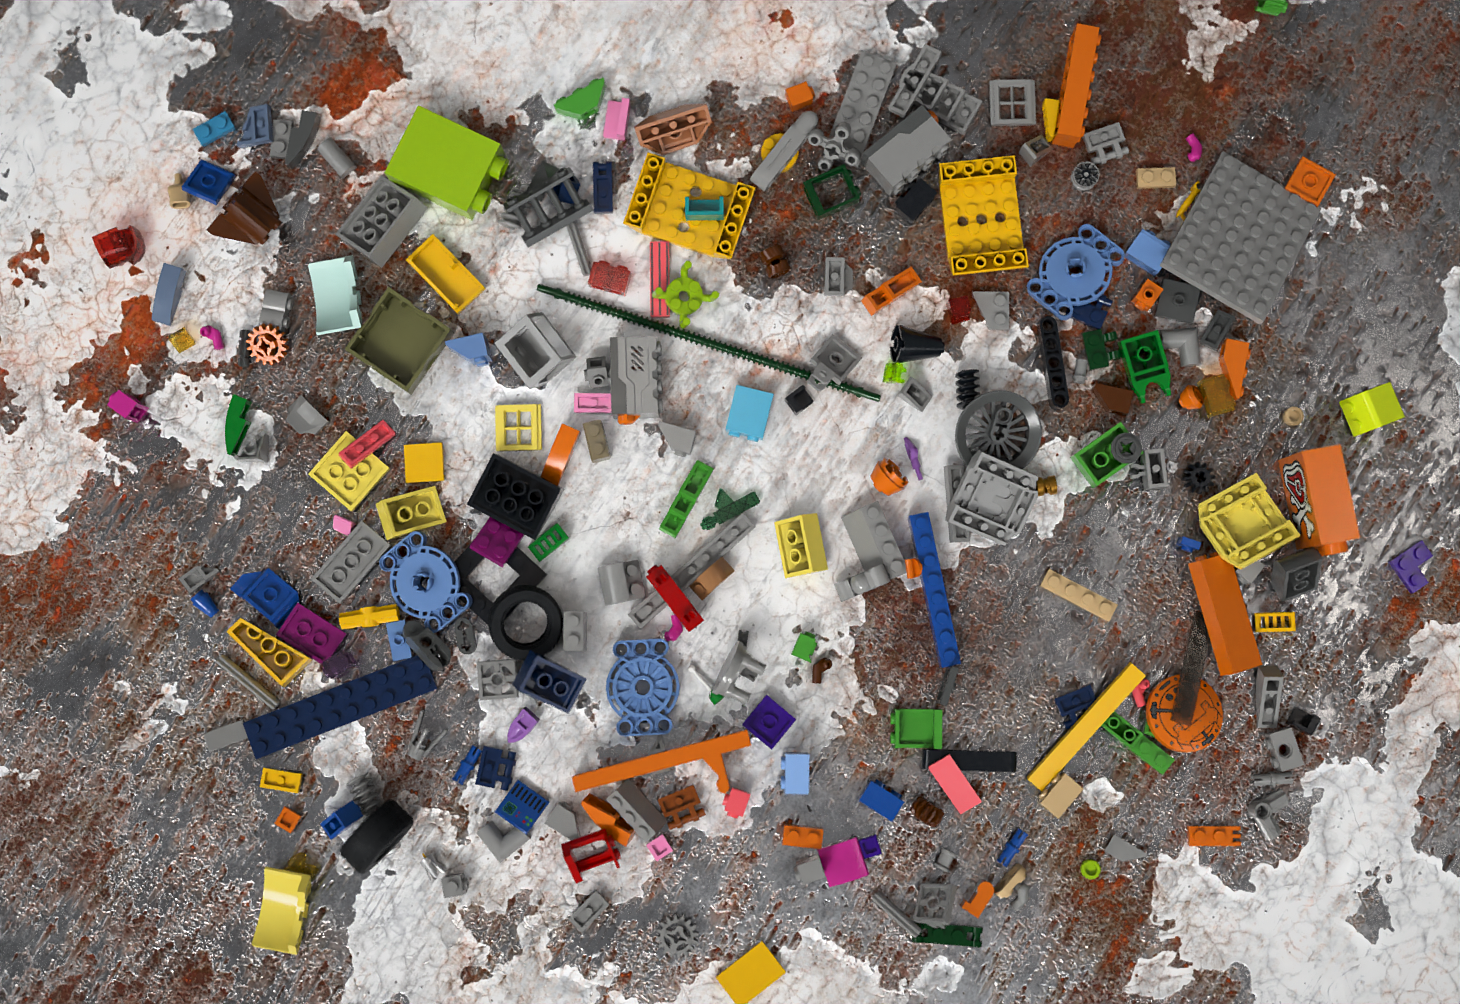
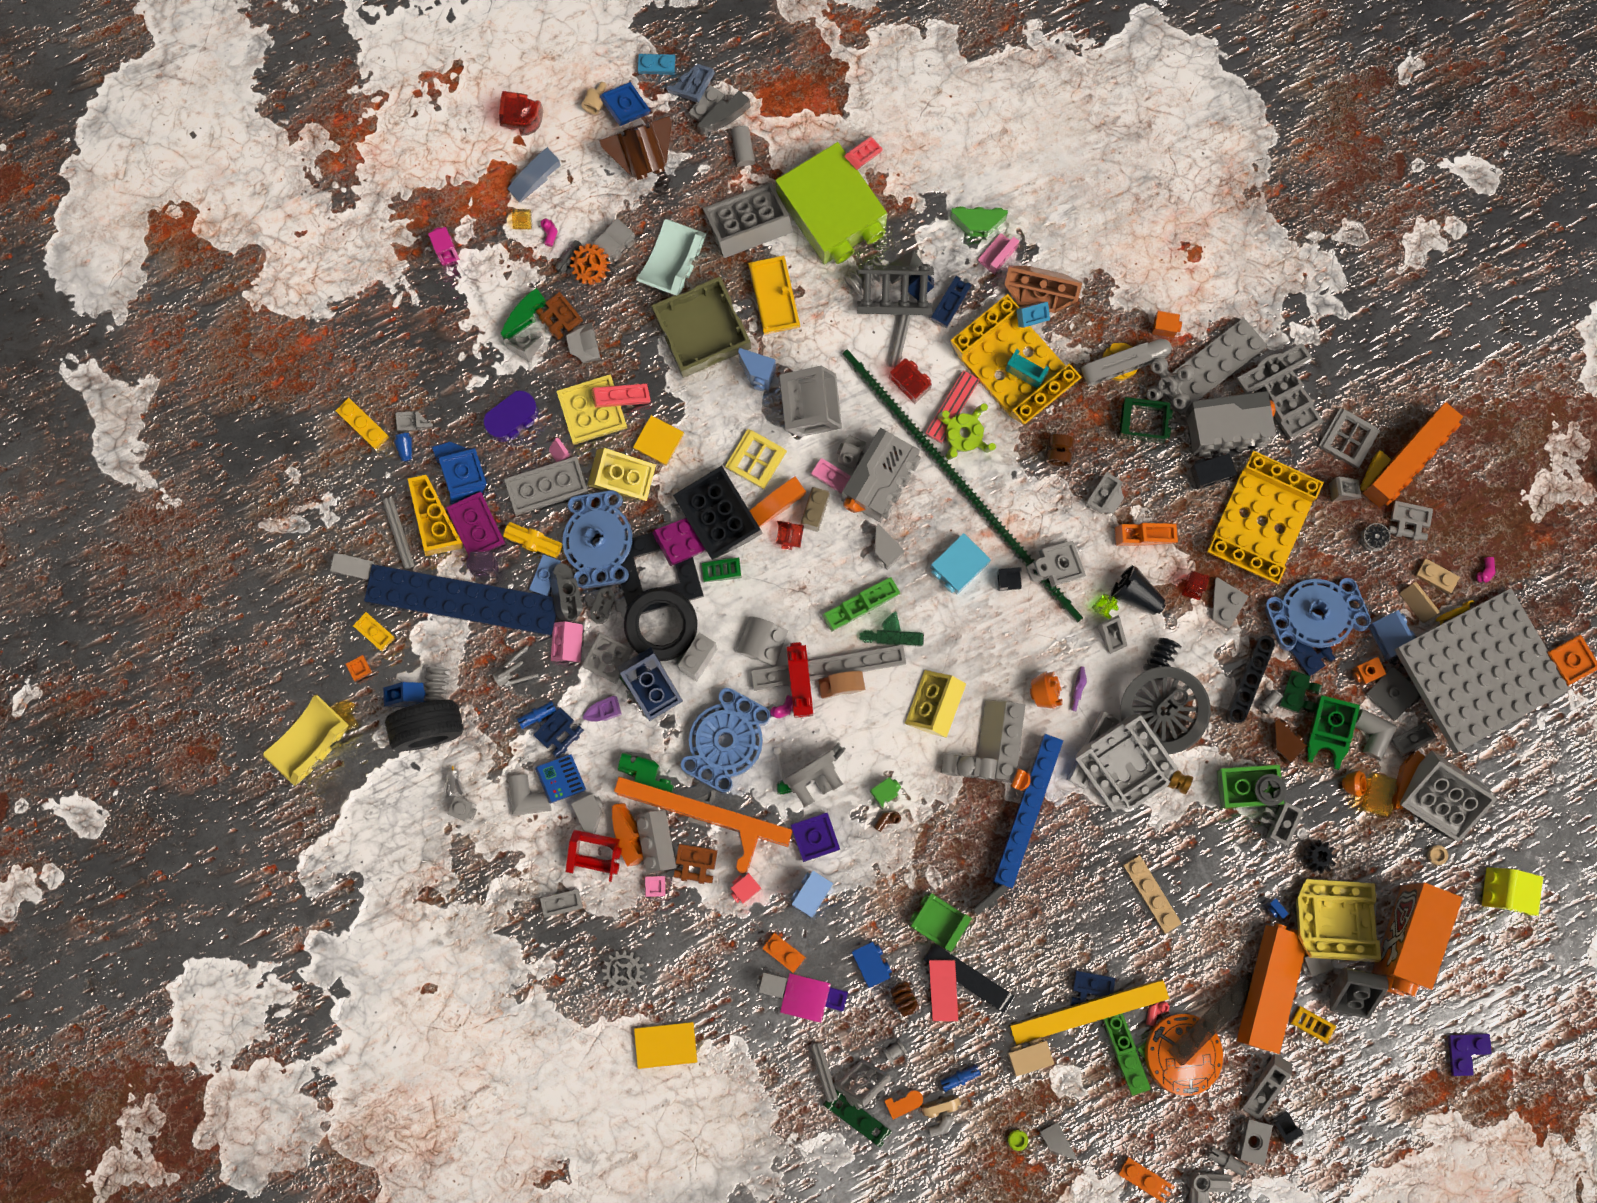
camera: 30 degrees right, 5 degrees down
none -> yellow plate [335,398,389,450]
none -> dark purple brick [484,391,538,442]
none -> dark orange plate [536,292,583,340]
none -> bright pink panel [551,621,583,662]
none -> green plate [618,752,675,793]
none -> clear red window [776,521,804,550]
none -> coral tile [844,136,883,170]
none -> dark azure plate [1017,302,1050,328]
none -> tan slope [1400,582,1440,623]
none -> light grey slope [1400,750,1498,842]

